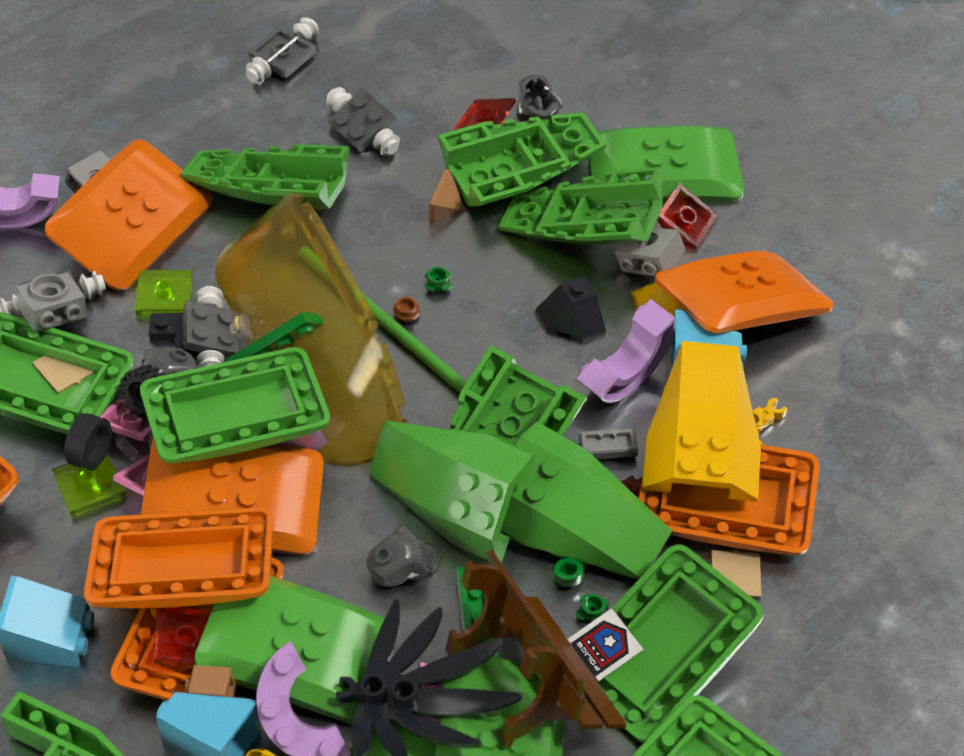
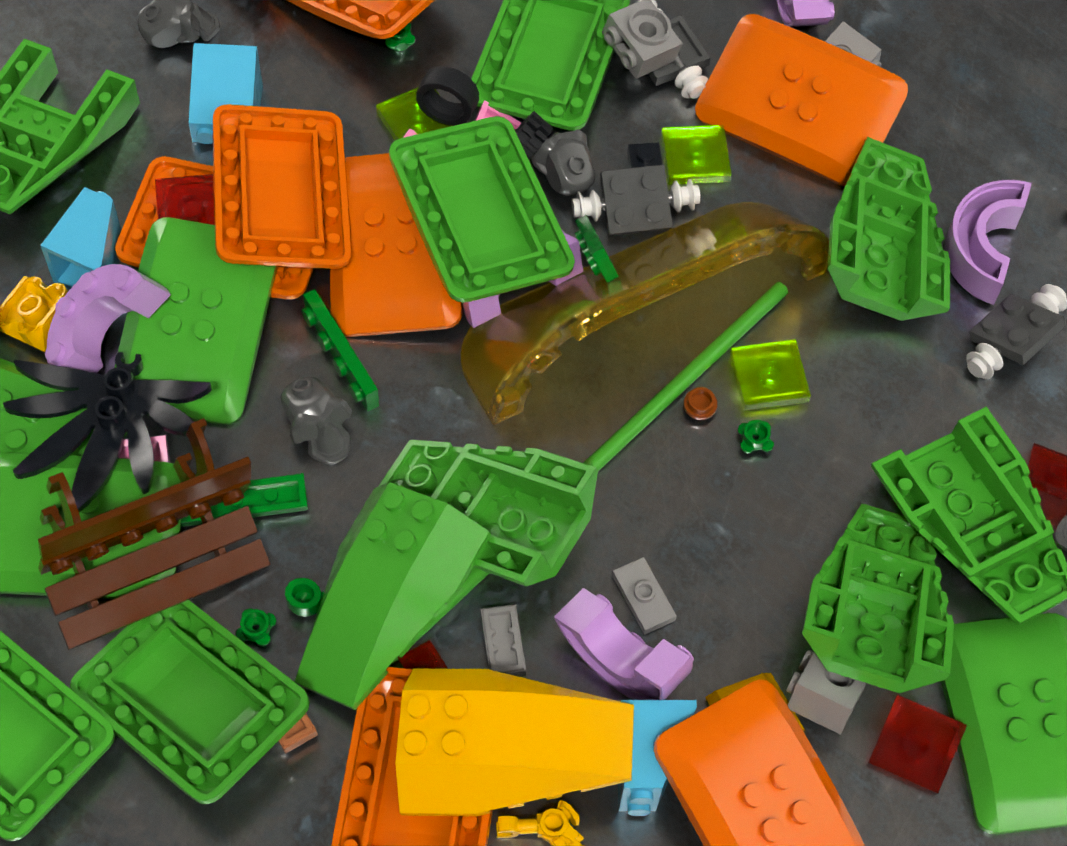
camera: 85 degrees right, 10 degrees up
tan piece [33,350,95,394] -> none
medium nougat brick [185,665,236,698] -> none
clear tile [230,313,253,341] -> none
bright green wedge [369,421,536,563] -> none
medium nougat slope [429,169,466,223] -> none
black slope [535,276,606,342] -> none
sticker [568,608,644,681] -> none
tan piece [711,549,761,600] -> none
none -> green plate [301,289,379,412]
none -> light grey plate [612,557,677,635]
none -> clear neon green plate [730,339,811,411]
none -> lavender brick [944,180,1032,305]

